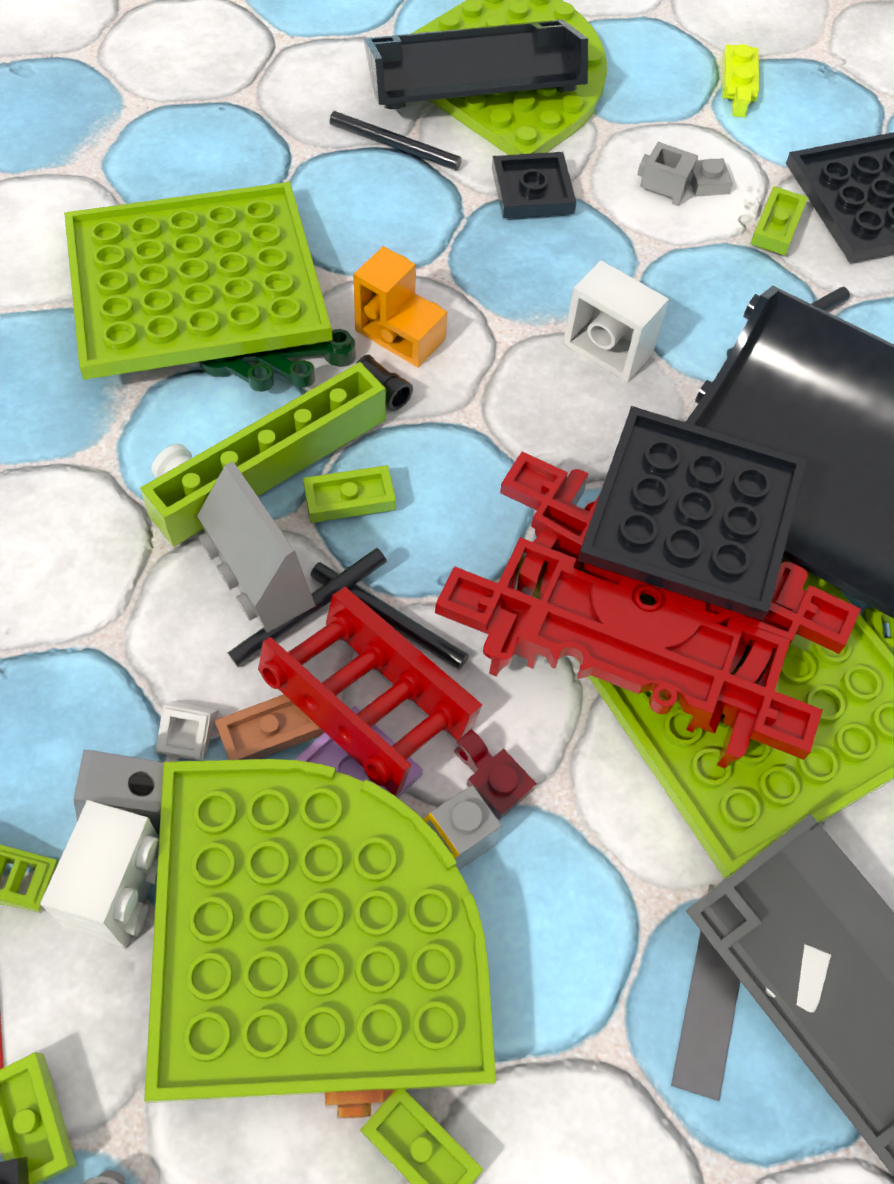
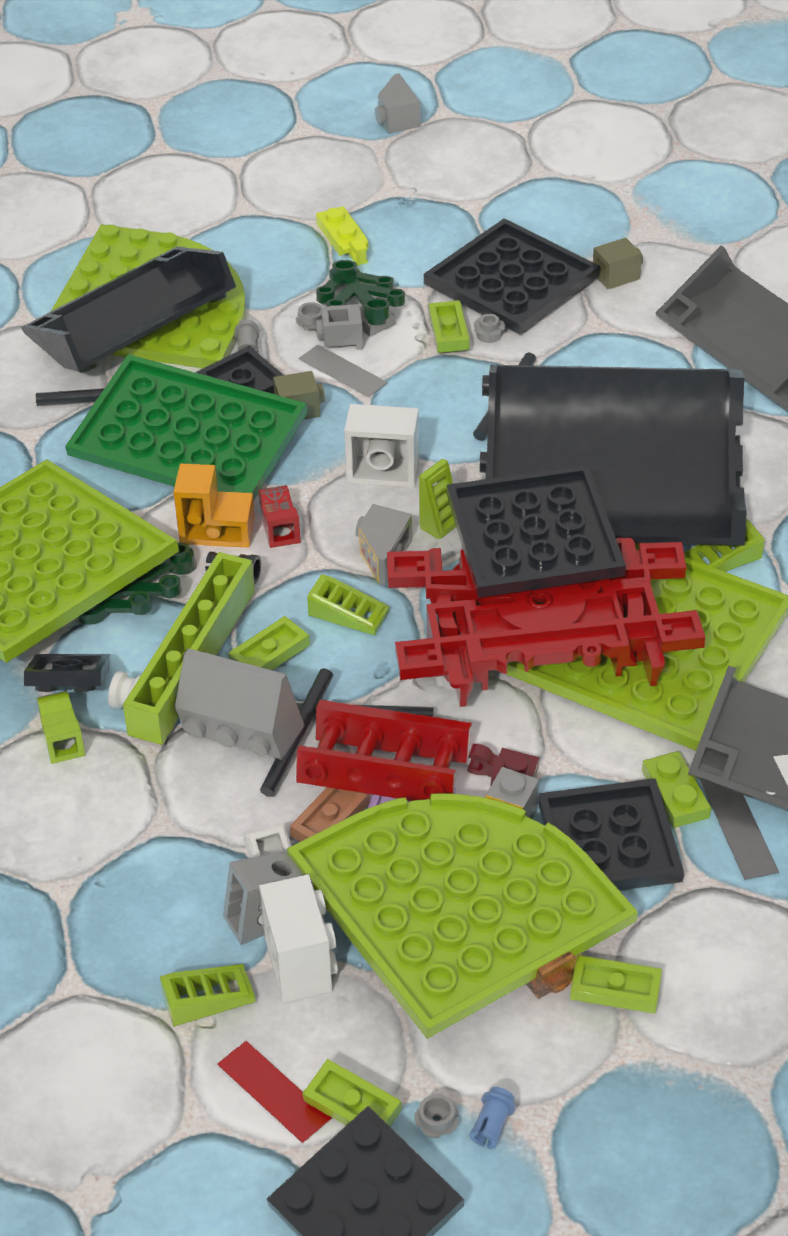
camera: 25 degrees left, 15 degrees down
none -> black plate [24,654,110,692]
none -> lime leg [36,691,85,764]
none -> green plate [65,354,308,501]
none -> light grey pin [234,319,260,353]
none -> red leg [258,485,301,548]
none -> olive brick [273,371,325,420]
none -> light grey plate [296,302,322,331]
none -> light grey sticker [298,344,388,397]
none -> lime slope [307,574,390,636]
none -> dark green plant [316,260,405,325]
none -> light grey slope [356,504,412,586]
none -> lime slope [419,458,456,539]
none -> light grey plate [474,314,505,343]
none -> black plate [538,778,684,890]
none -> lime plate [642,751,711,828]

